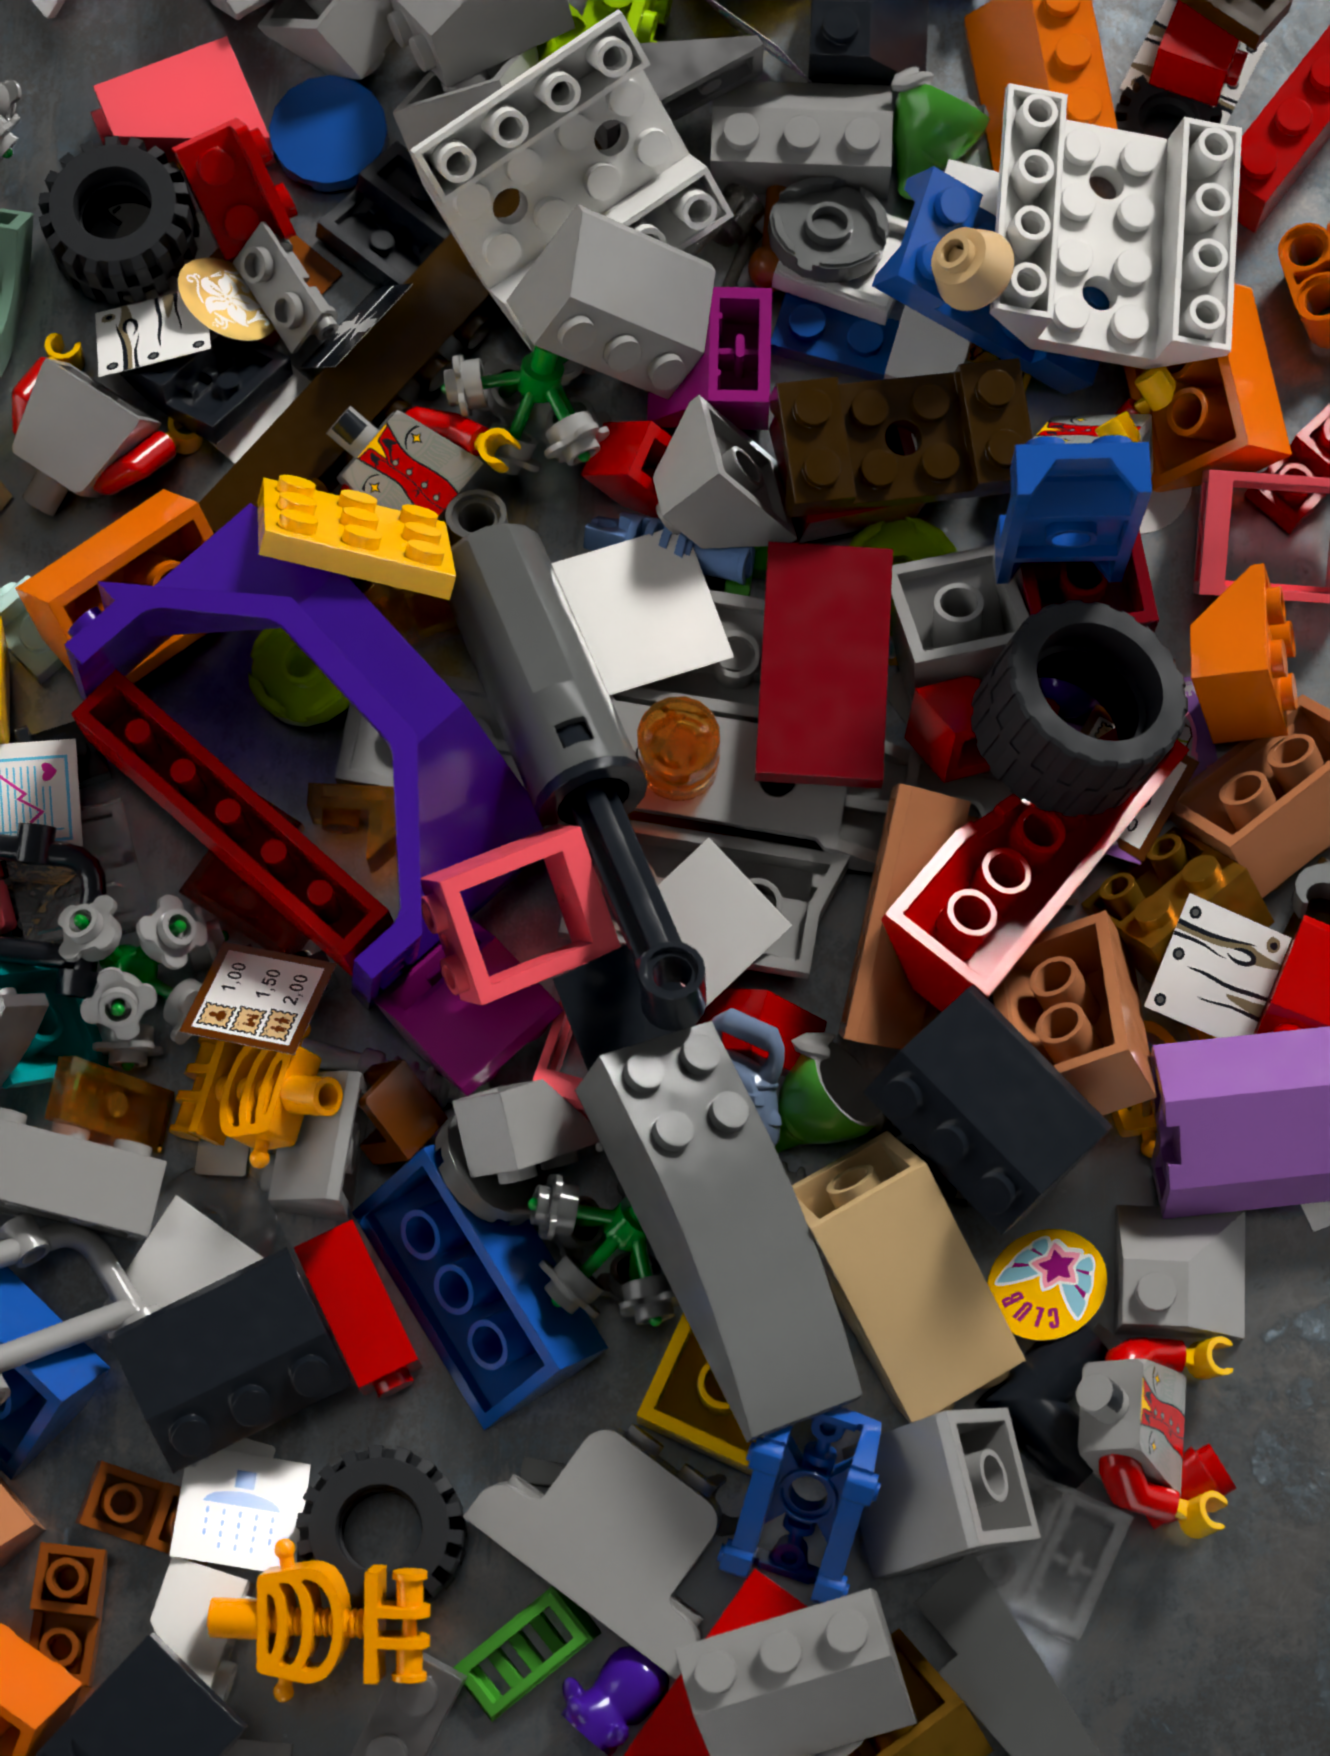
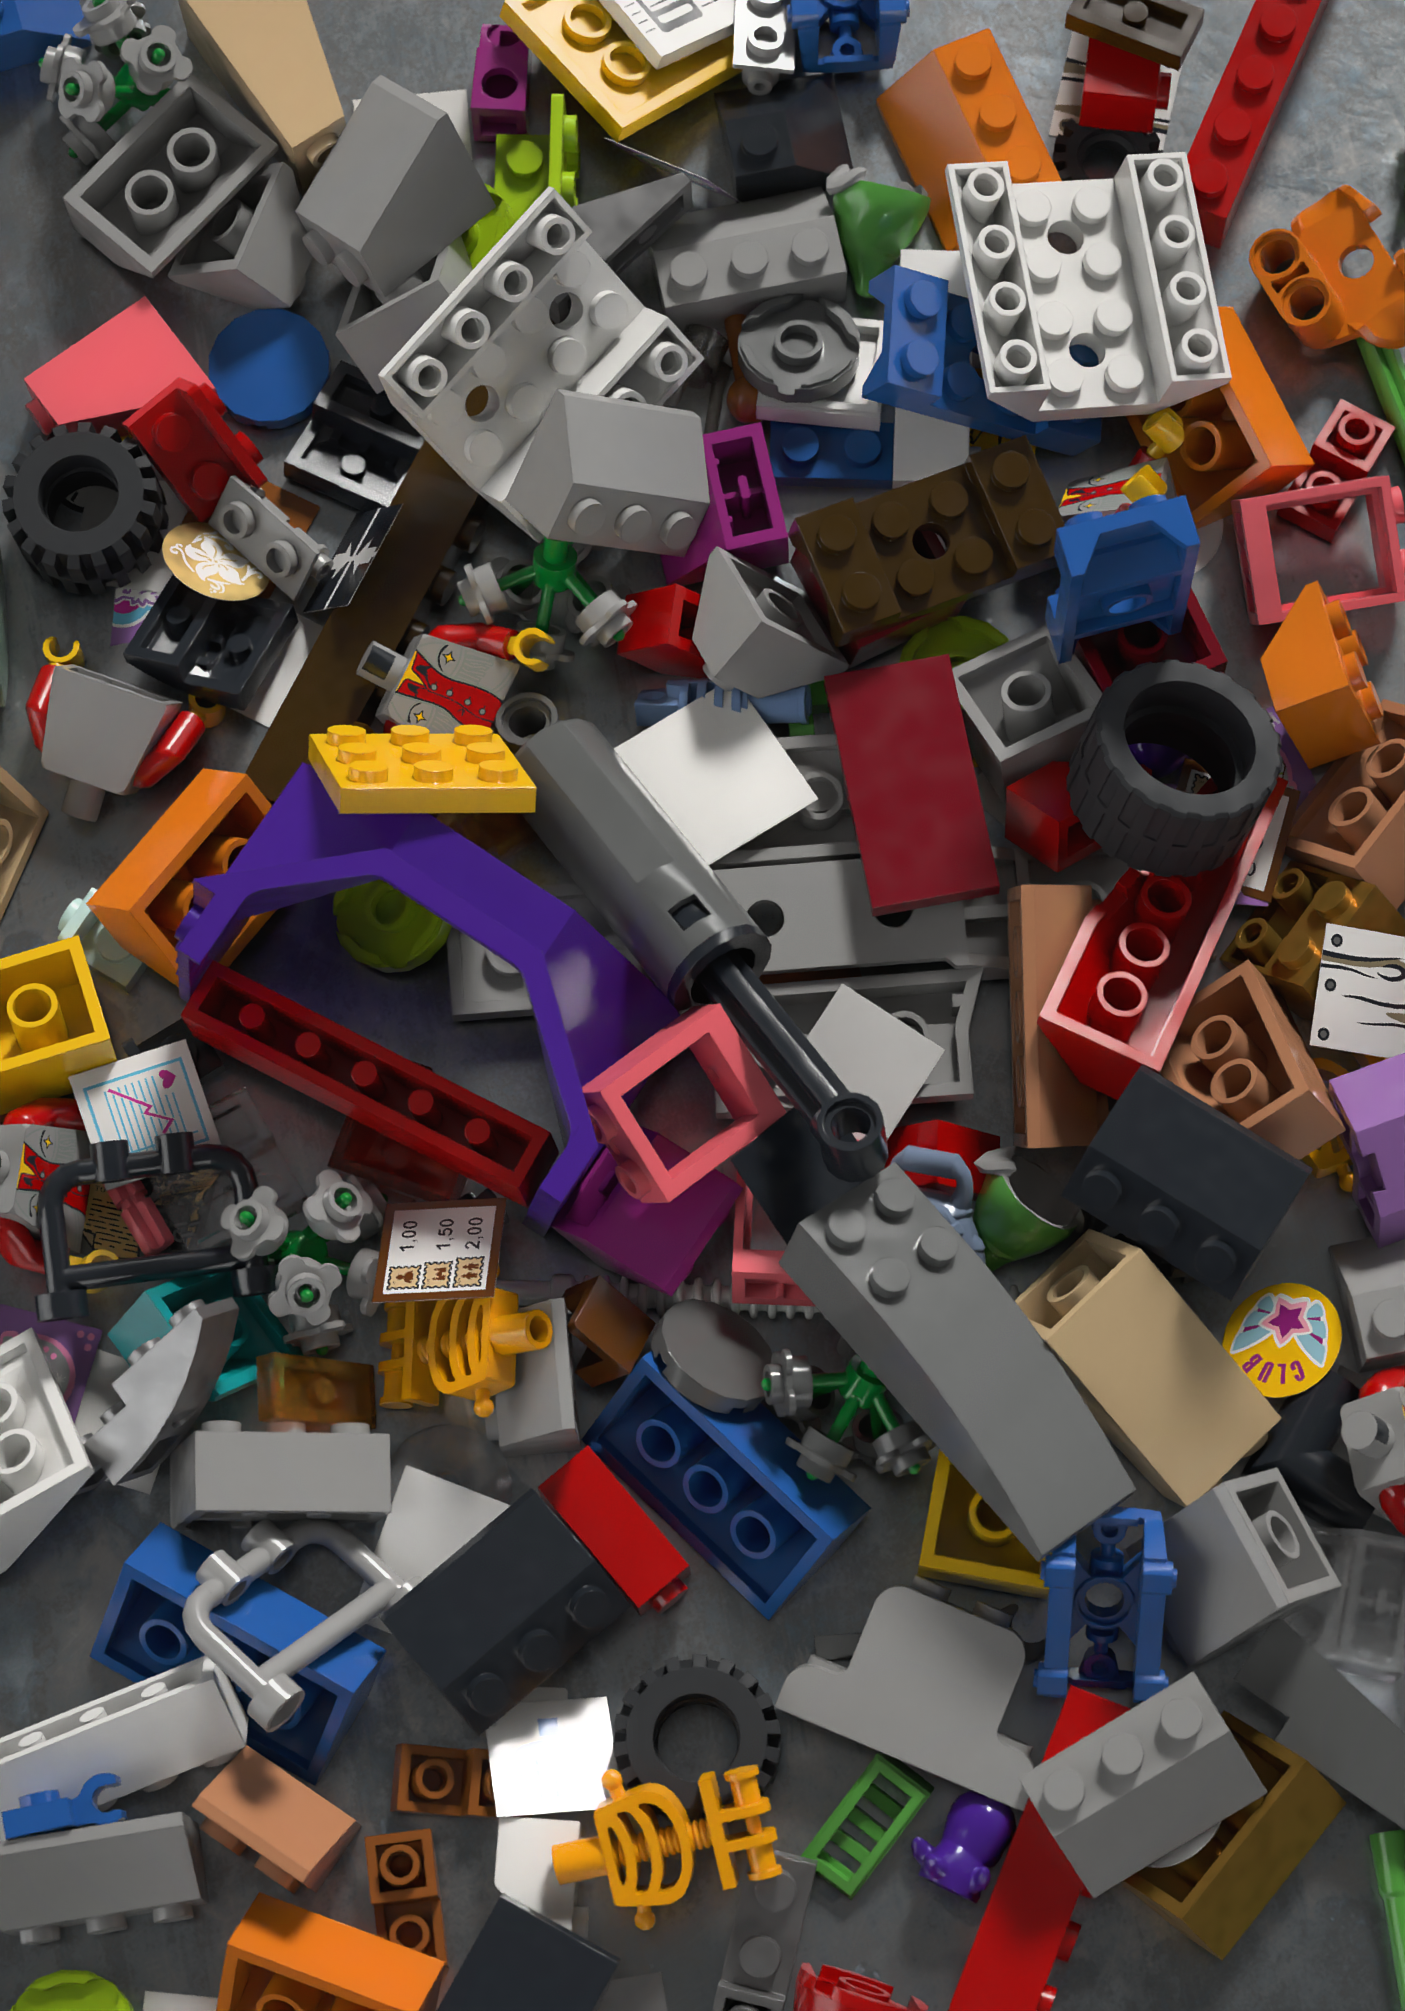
camera: 10 degrees left, 0 degrees up
white sticker [95,292,211,378] -> none
white sticker [195,1136,249,1177] -> none
clear orange slope [307,783,397,873] -> none
light grey slope [452,1079,600,1184] -> none
clear orange wheel [637,696,720,801] -> none
tan cone [931,227,1014,311] -> none

